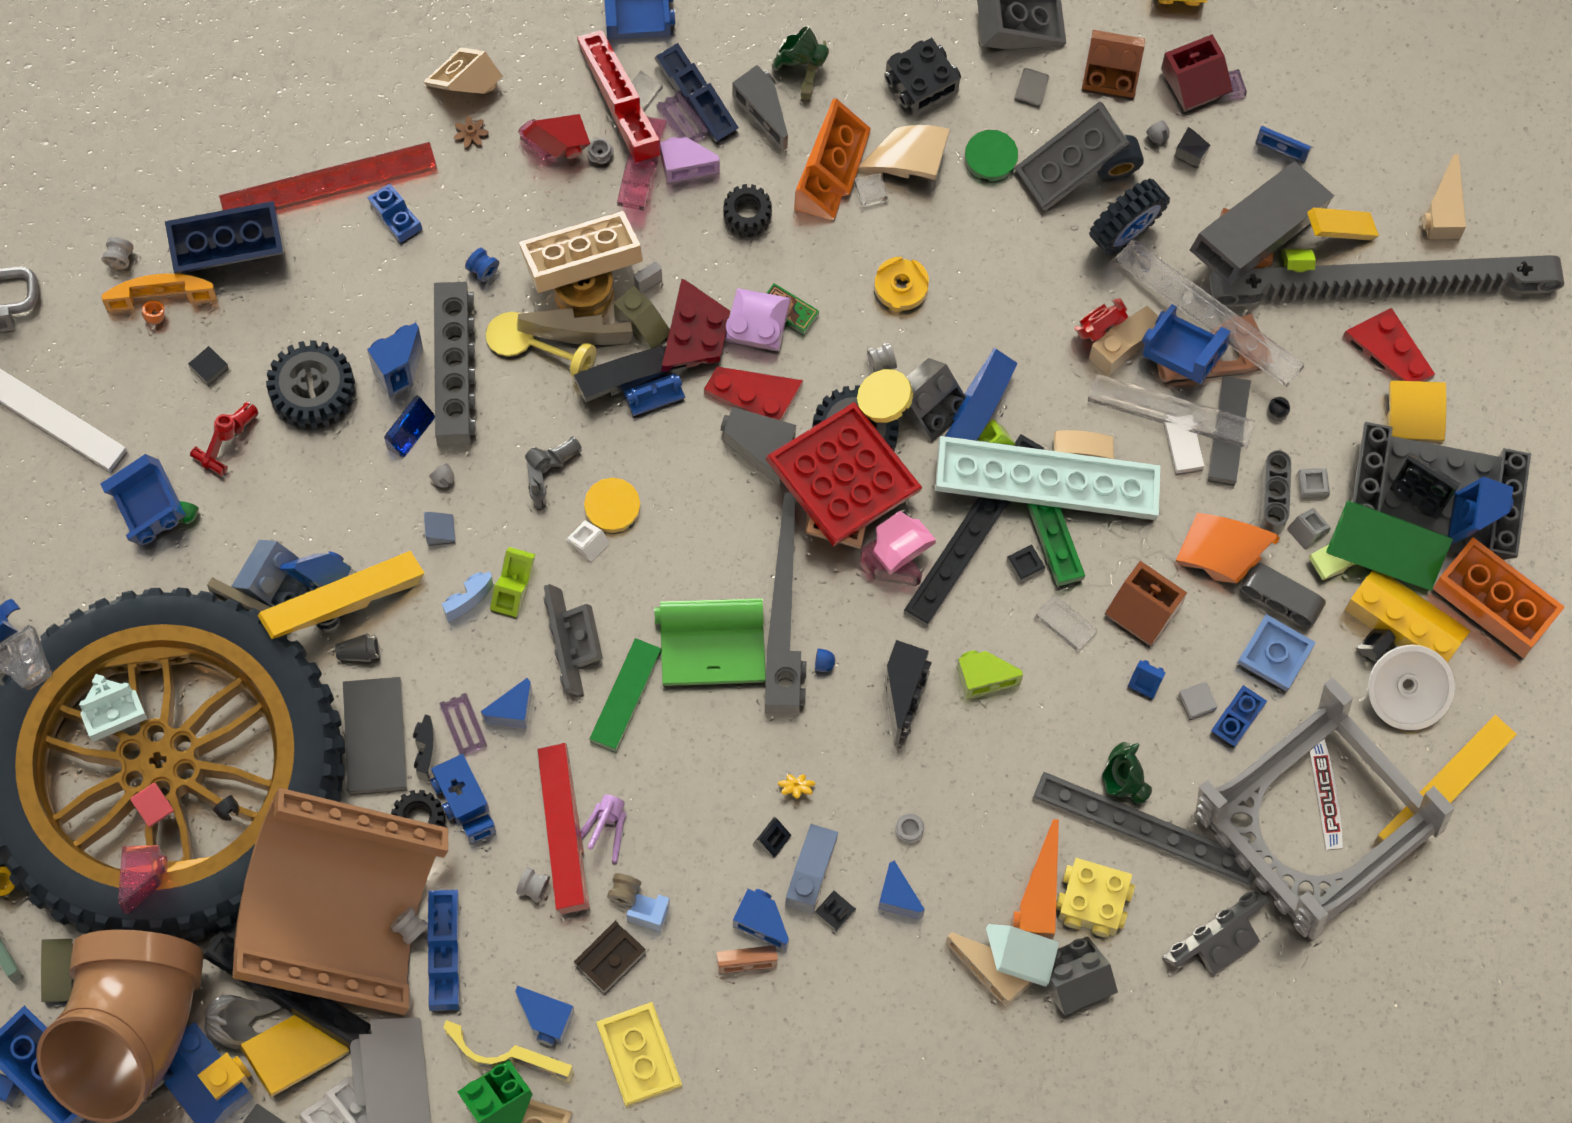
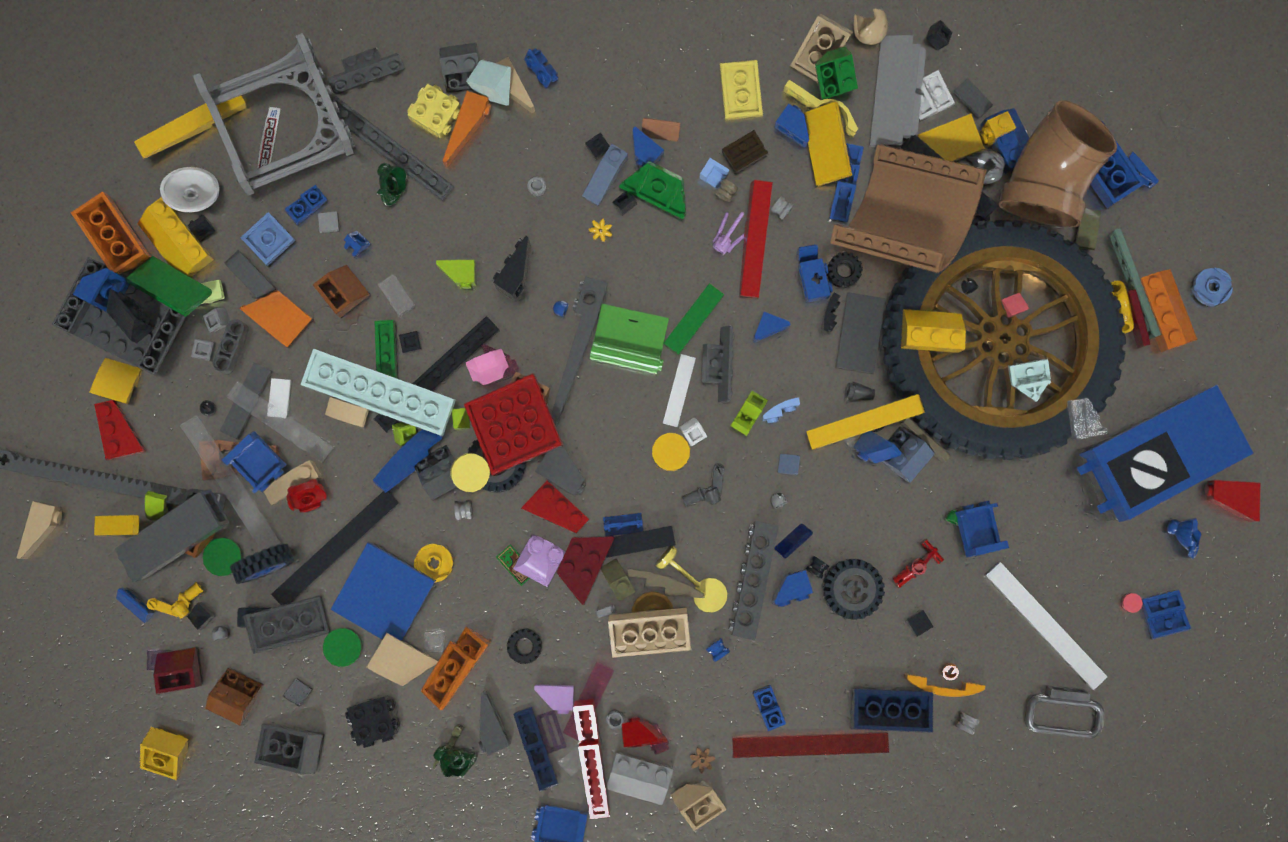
camera: 165 degrees left, 15 degrees up
clear pink slope [118,845,168,913] -> none
light grey wheel [390,907,428,945] -> none
clear purple tile [439,693,487,755] -> none
blue slope [878,860,925,920] -> none
none -> yellow pin [147,582,204,619]
none -> green tile [203,538,243,576]
none -> black tile [271,491,399,606]
none -> blue tile [330,542,436,641]
none -> lime slope [452,408,470,430]
none -> blue hinge [524,48,559,88]
none -> light grey slope [606,751,673,805]
none -> green wing [619,161,686,219]
none -> white sticker [663,354,696,427]
none -> yellow tile [804,102,852,186]
none -> black wheel [805,556,829,579]
none -> yellow slope [901,309,966,353]

